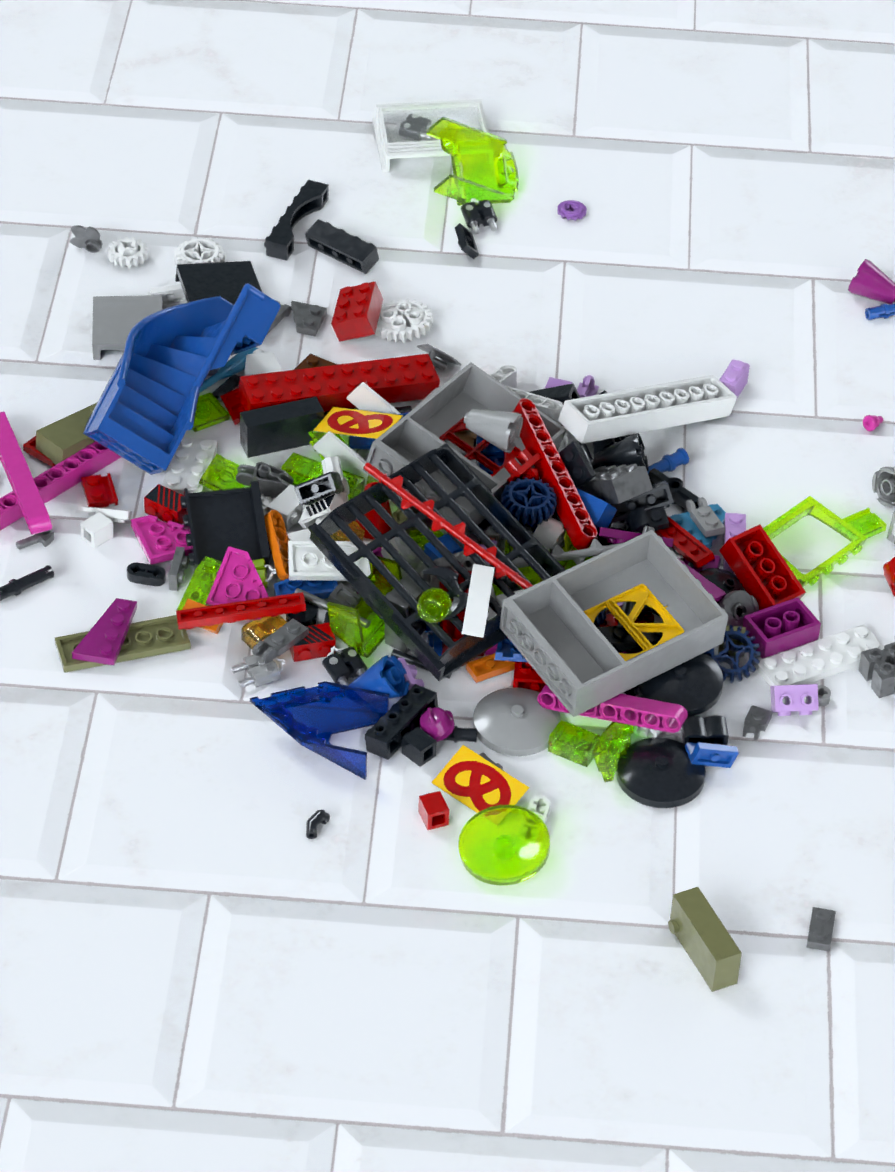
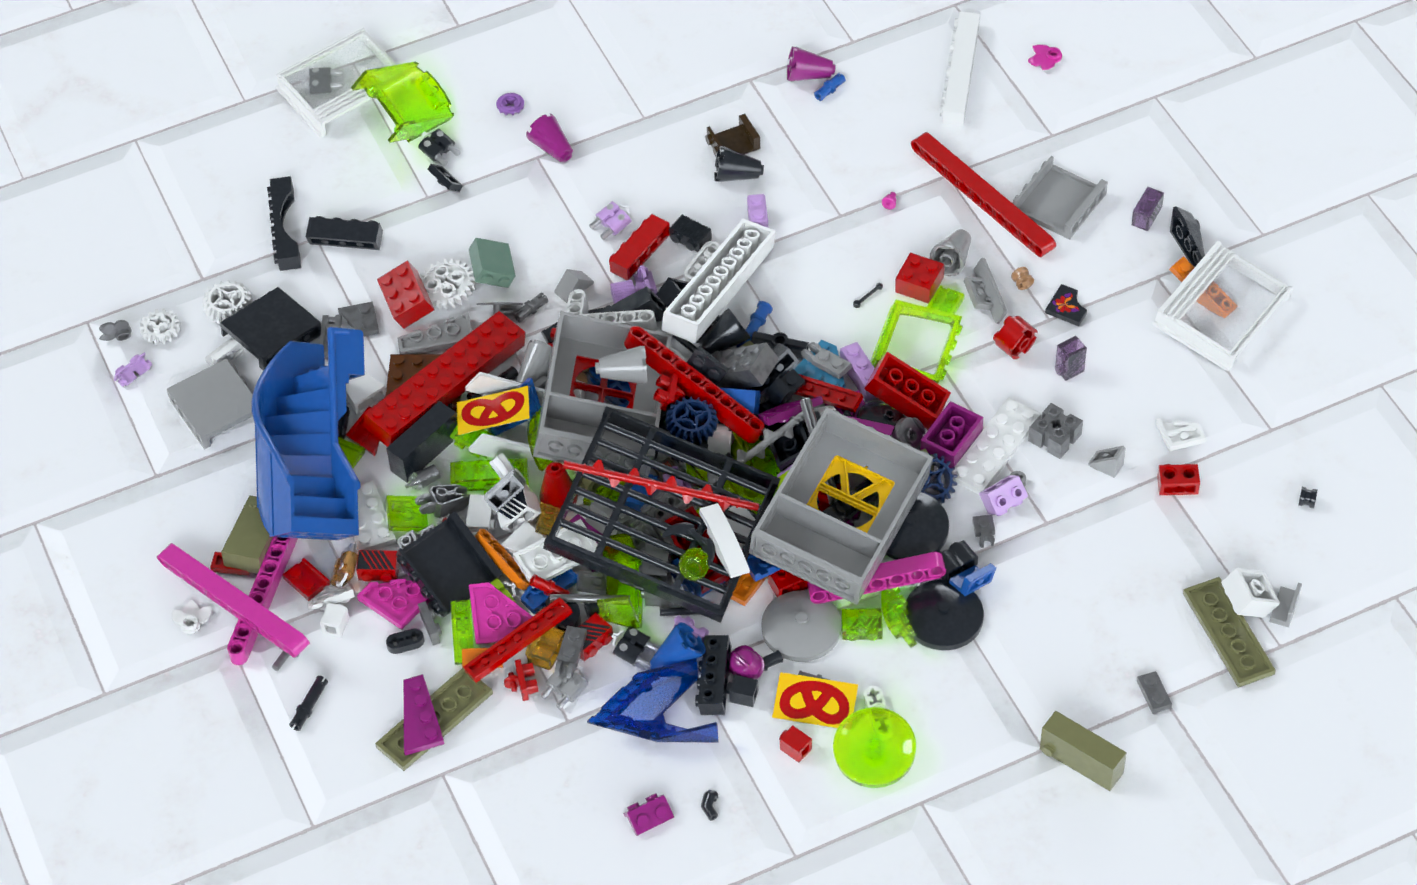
camera: 25 degrees left, 10 degrees up
none -> lavender hinge [114,352,152,387]
none -> clear orange piece [330,543,358,588]
none -> light grey wing [397,312,472,354]
none -> flat silver piece [405,464,441,490]
none -> sand green brick [468,238,516,288]
none -> red hips [504,659,539,701]
none -> flat silver pin [513,292,548,323]
none -> magenta cone [526,113,573,162]
none -> red pin [529,574,570,596]
none -> light grey slope [554,269,594,303]
none -> lavender piece [589,201,632,240]
none -> red brick [609,214,670,280]
none -> magenta bracket [623,793,674,836]
none -> black brick [669,214,712,252]
none -> dark brown panel [705,113,760,157]
none -> black cone [714,146,764,182]
none -> black hinge [853,283,883,308]
none -> red brick [895,252,944,304]

